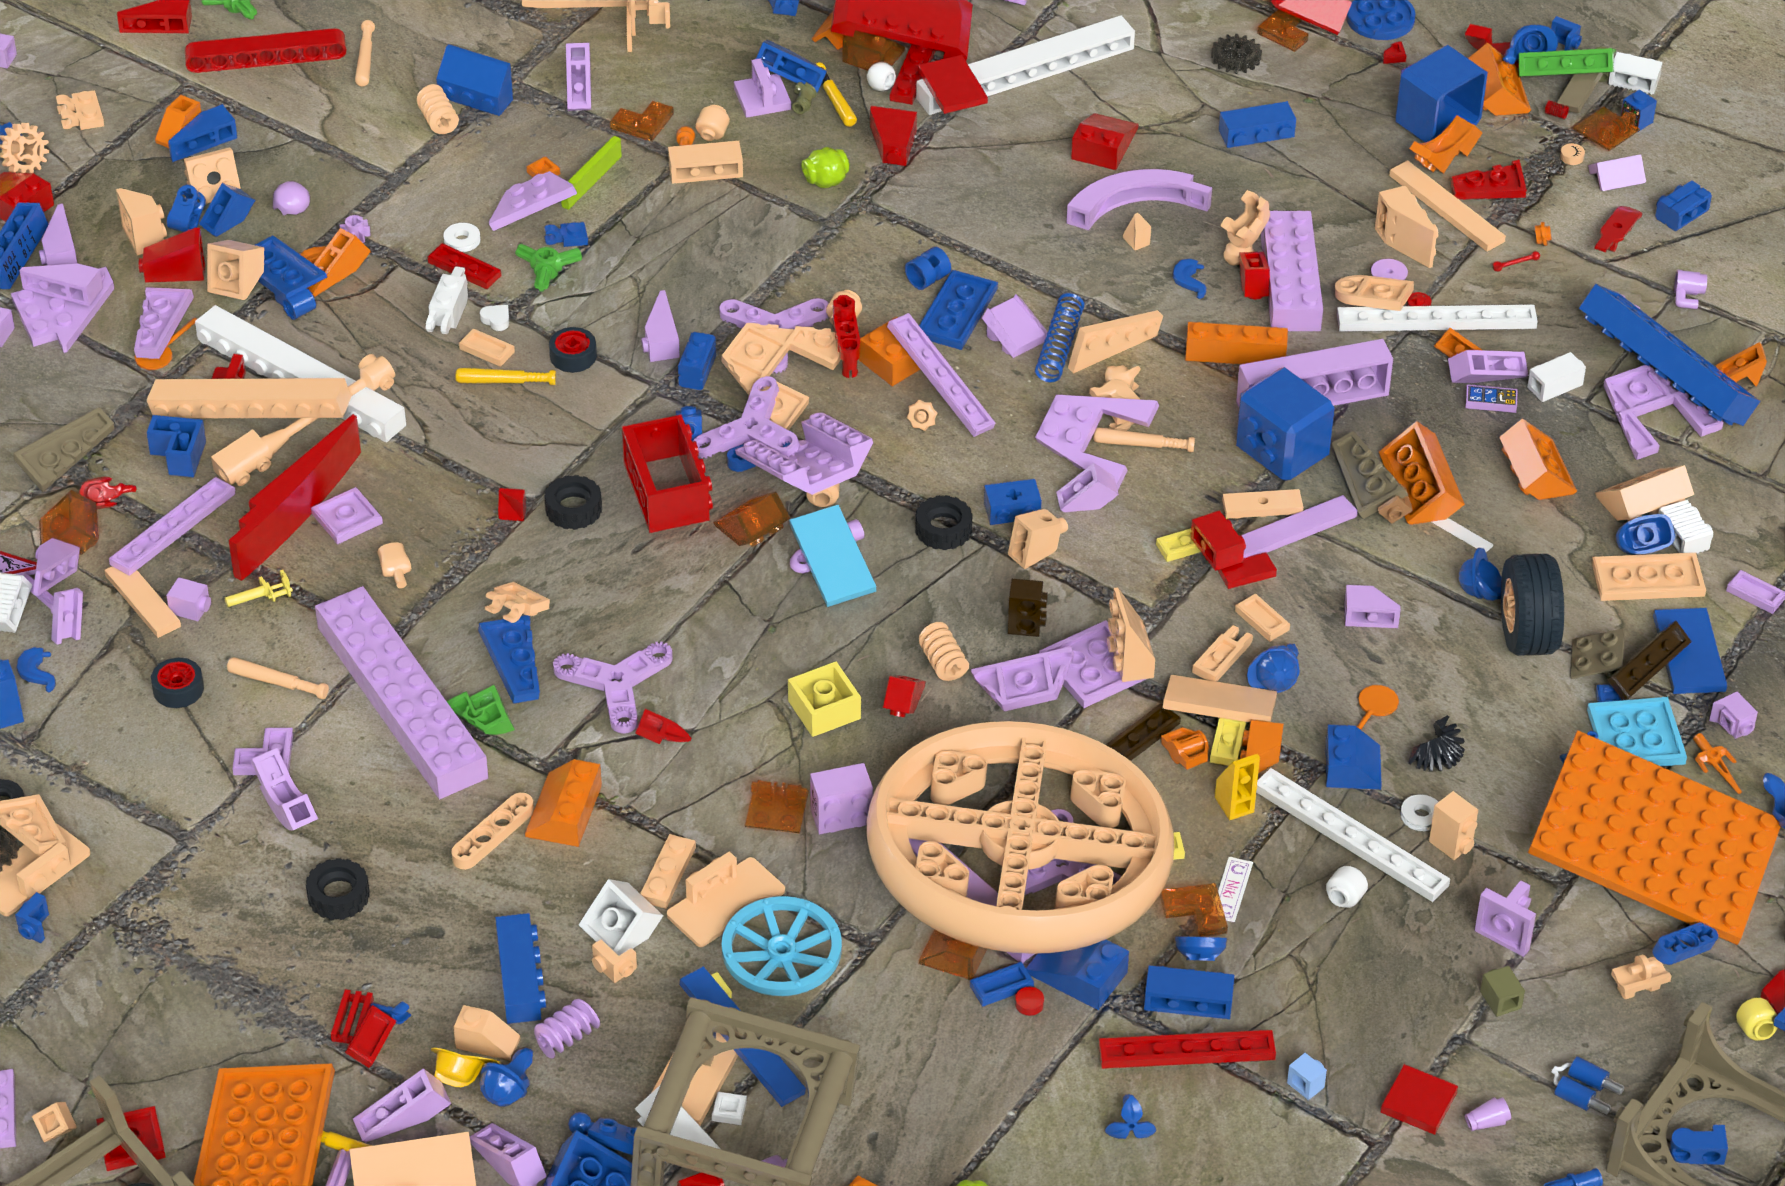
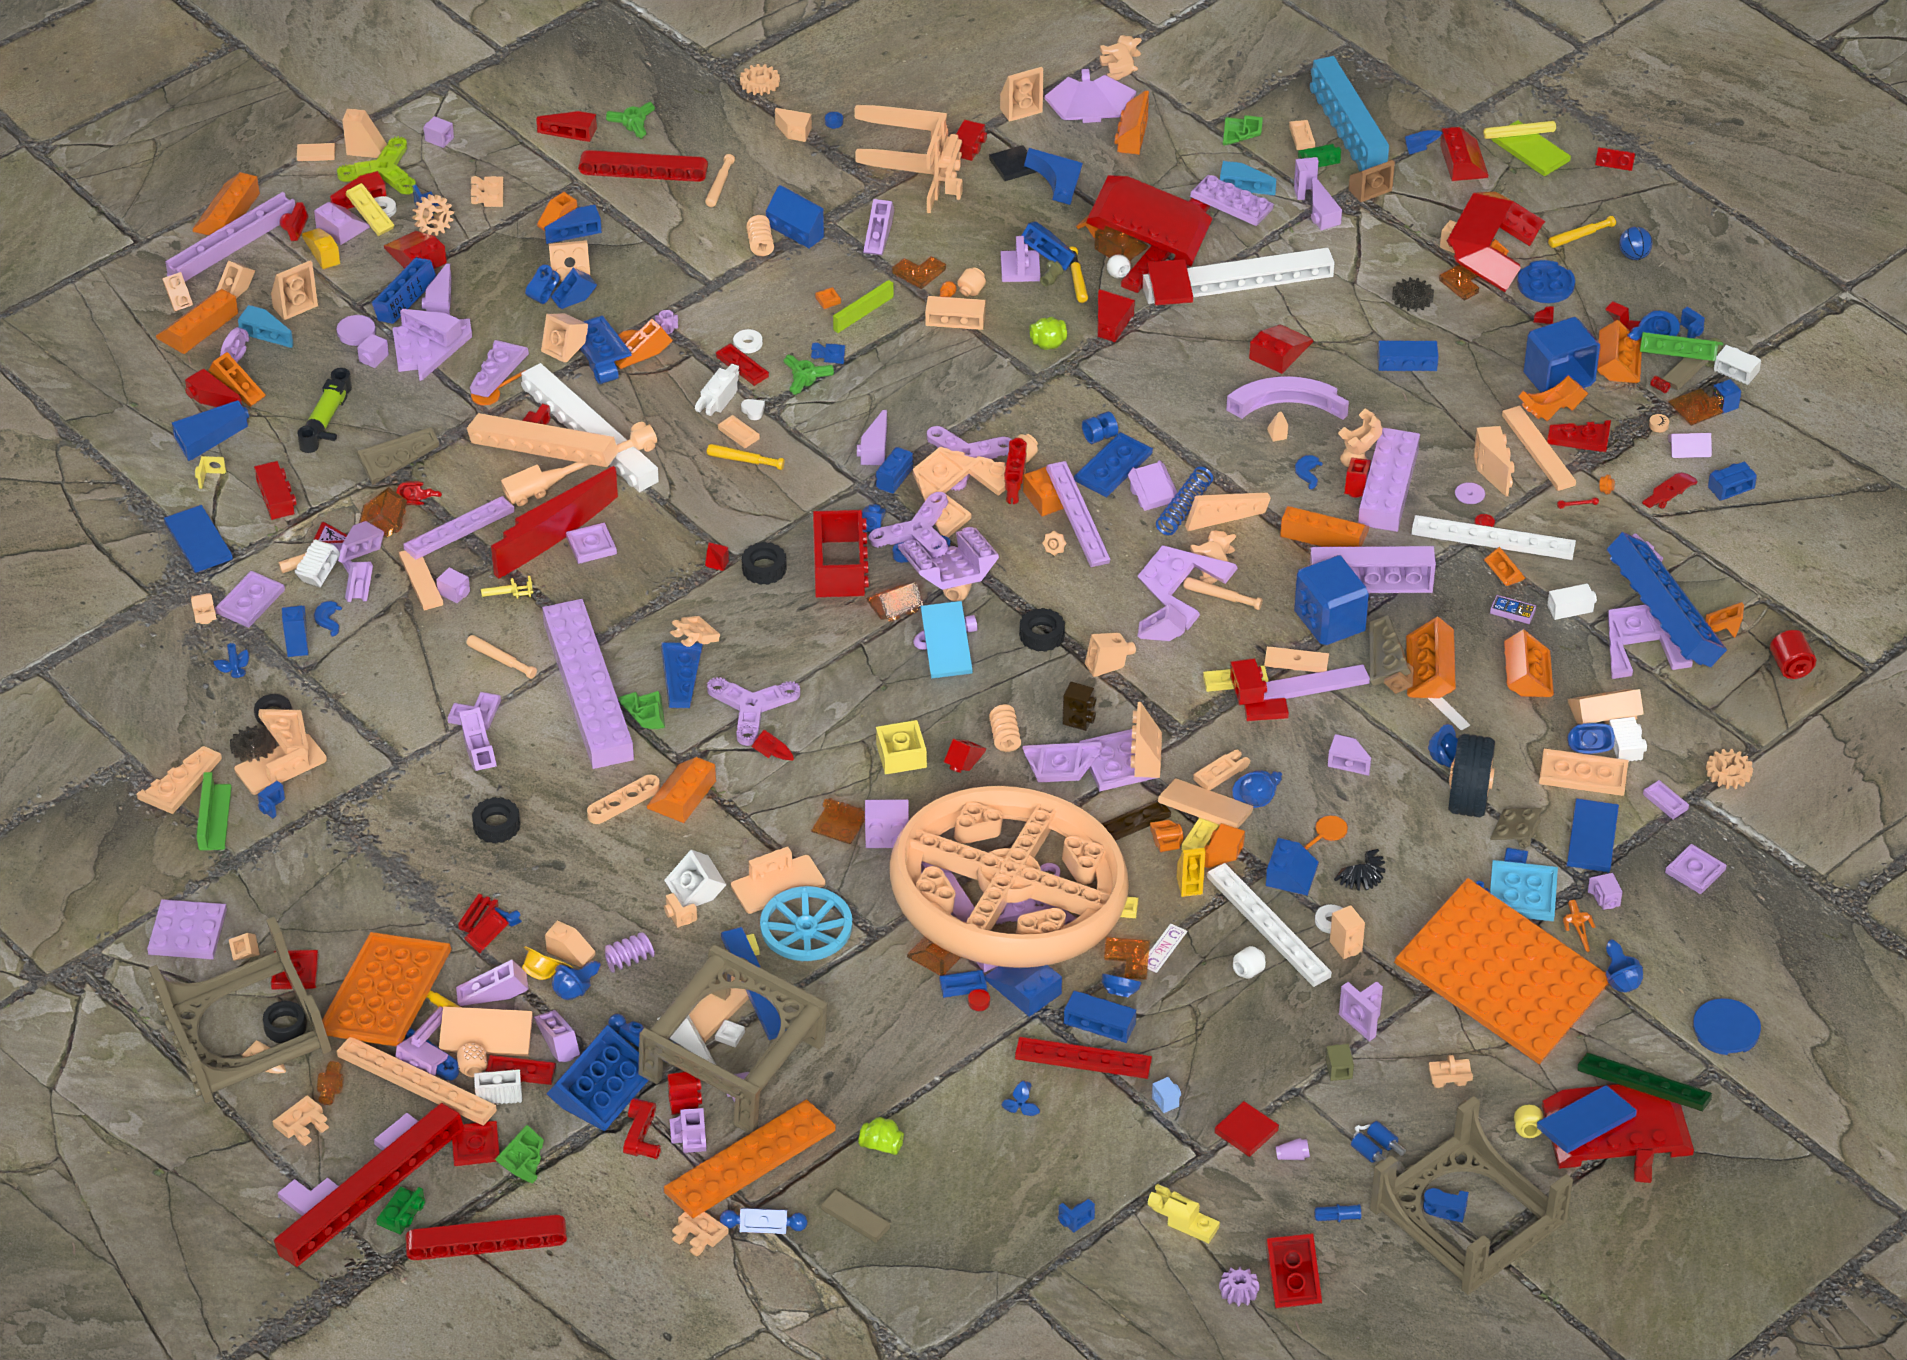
camera: 15 degrees right, 0 degrees up
light nougat slope [116,188,167,255] -> none
red slope [138,227,206,283] -> none
blue brick [146,415,206,477] -> none
black wheel [151,657,204,708] -> none
lavender hair [273,181,310,215] -> none
light nougat piece [377,542,411,588] -> none
lavender wing [489,171,577,231] -> none
blue brick [495,913,546,1024] -> none
black wheel [549,327,597,373] -> none
light nougat plate [640,834,696,909] -> none
blue brick [984,479,1042,525] -> none
light nougat tile [1235,594,1290,642] -> none
light nougat tile [1335,275,1414,311] -> none
lavender slope [1448,350,1529,383] -> none
dark brown tile [1608,621,1692,700] -> none
blue beam [1652,922,1718,965] -> none
lavender piece [1674,270,1707,309] -> none

